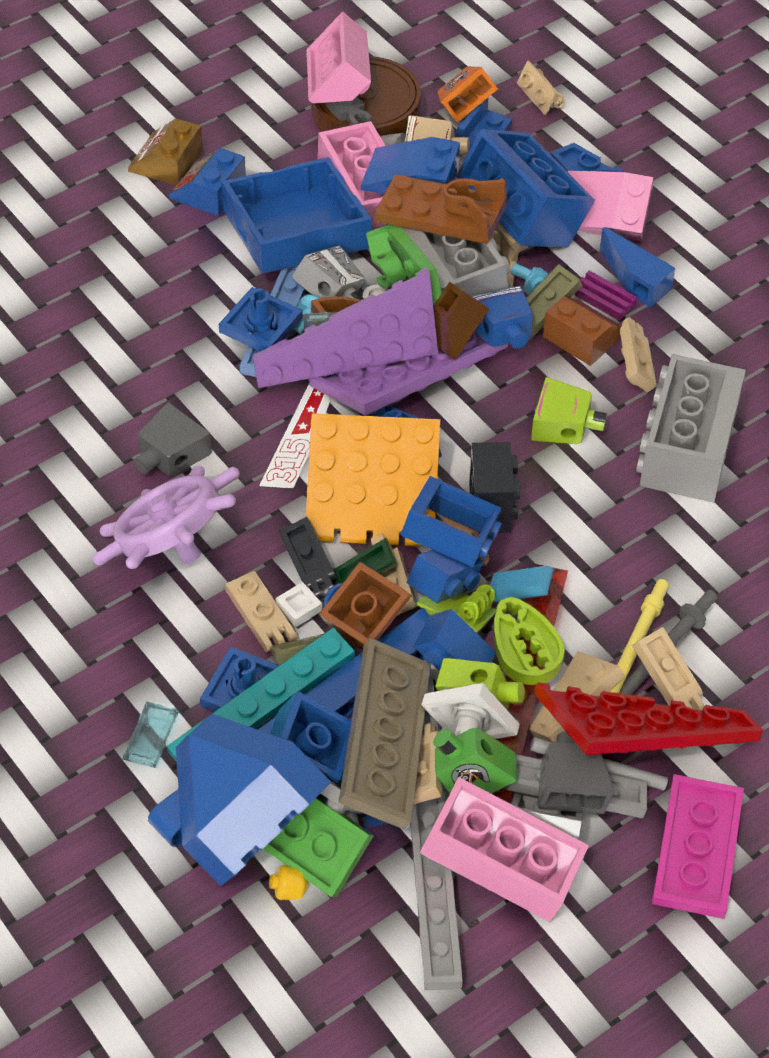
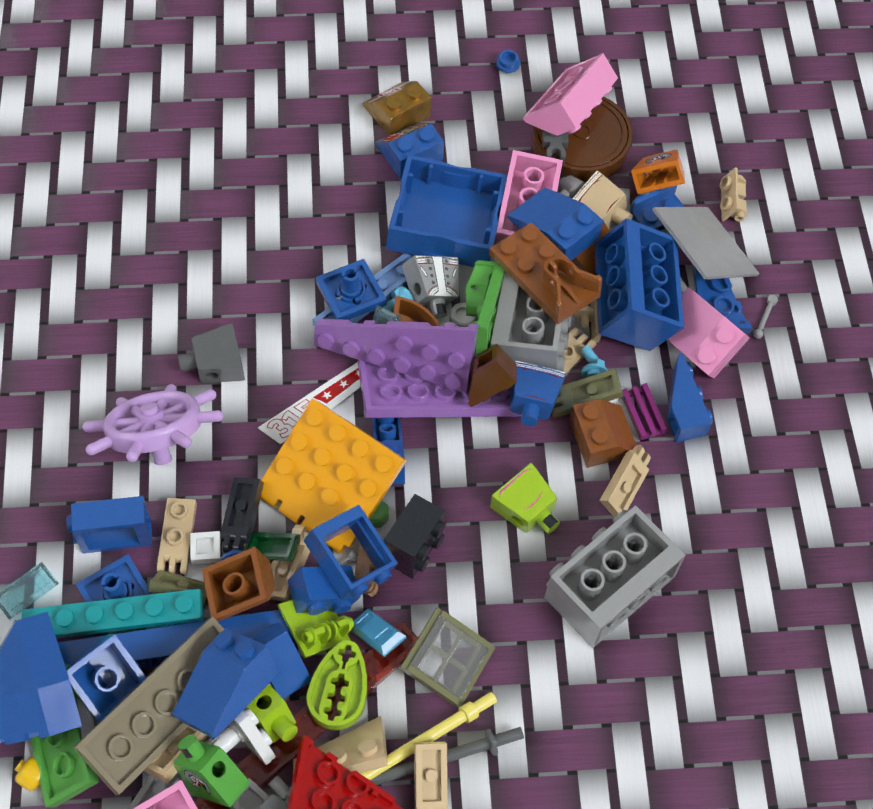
camera: 30 degrees right, 10 degrees up
none -> blue window [67,496,153,554]
none -> blue slope [172,628,280,739]
none -> clear piece [400,607,495,709]
none -> blue plate [496,50,520,73]
none -> light grey piece [652,207,760,279]
none -> light grey hinge [753,295,778,339]

